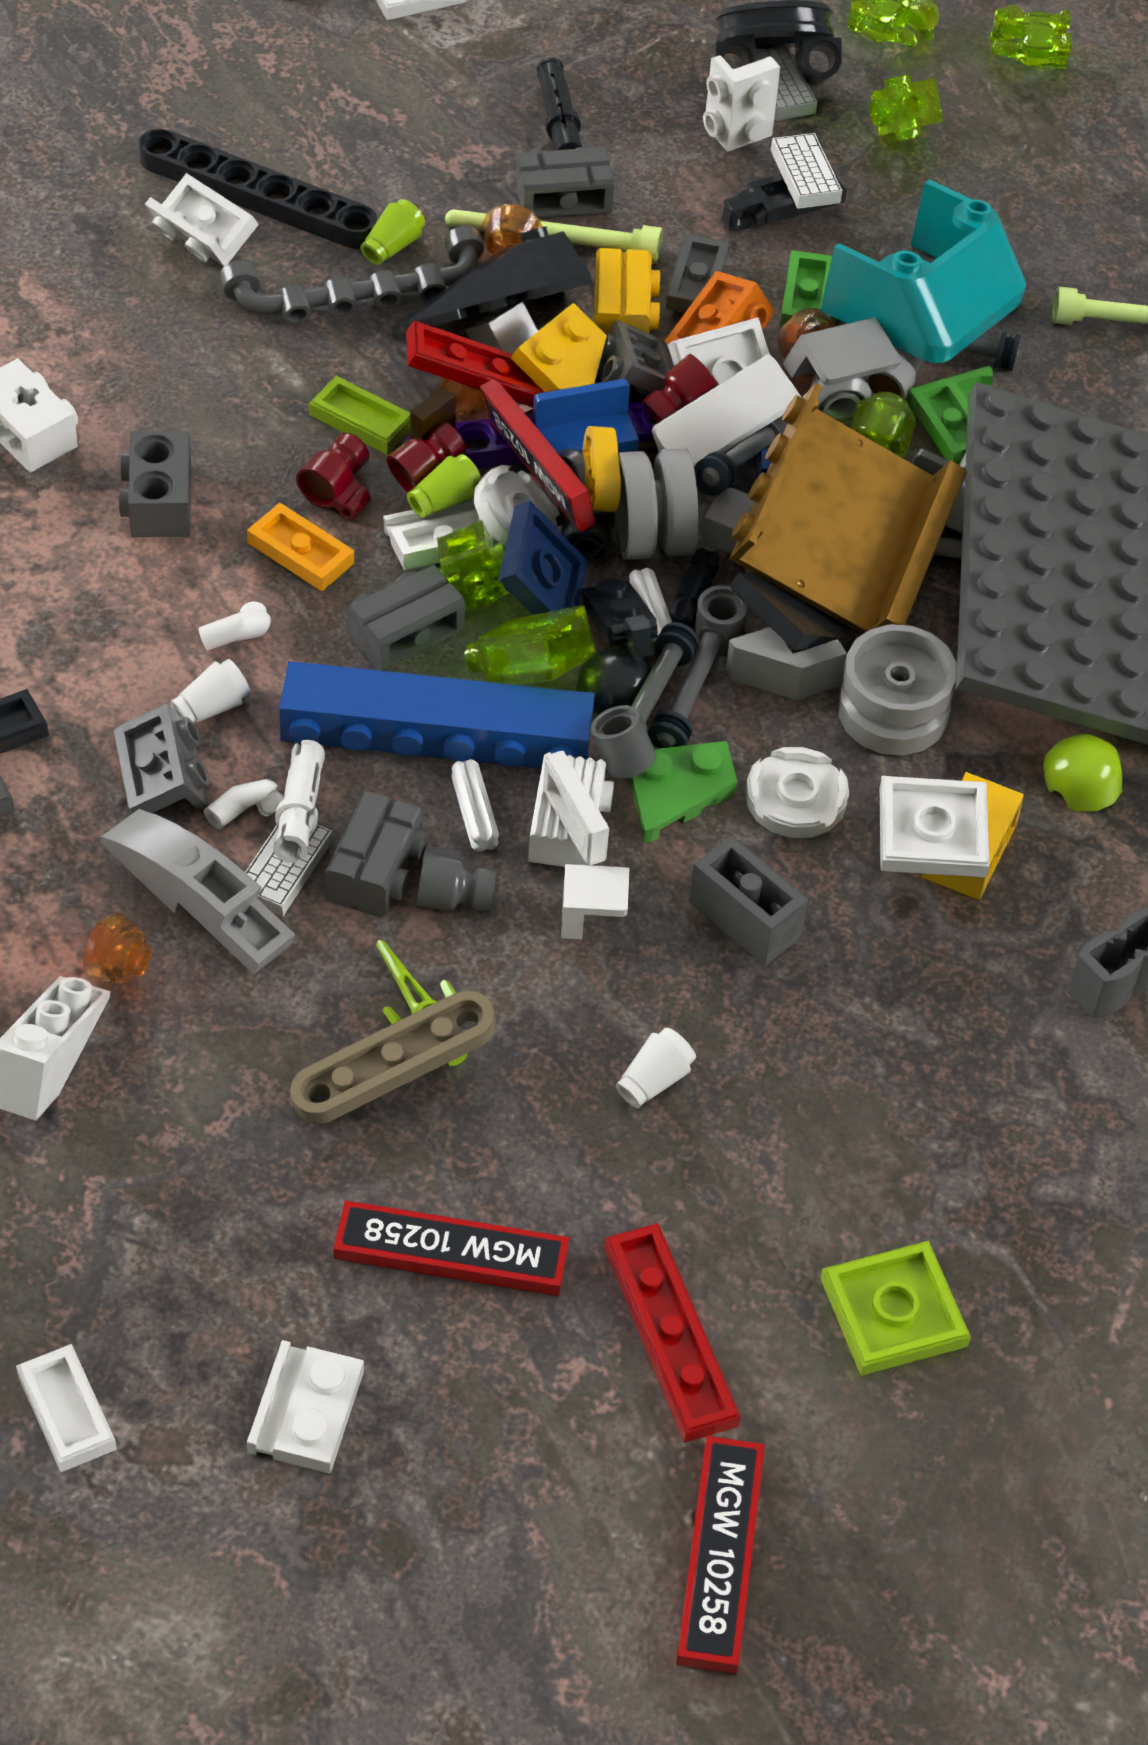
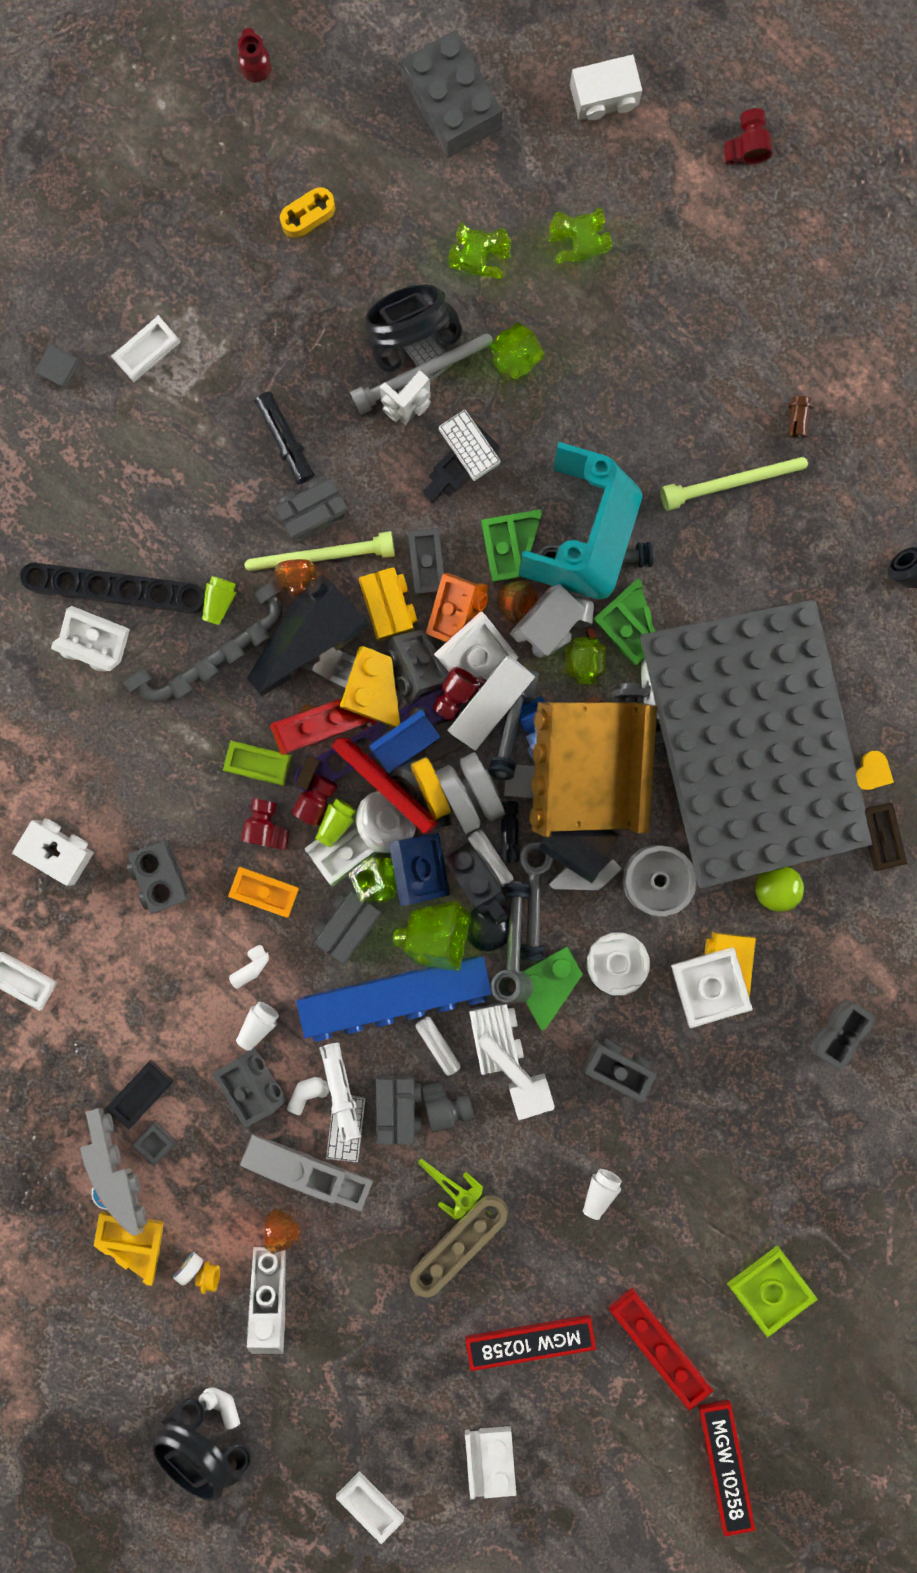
camera: 20 degrees left, 35 degrees up
none -> light grey piece [350,334,493,415]

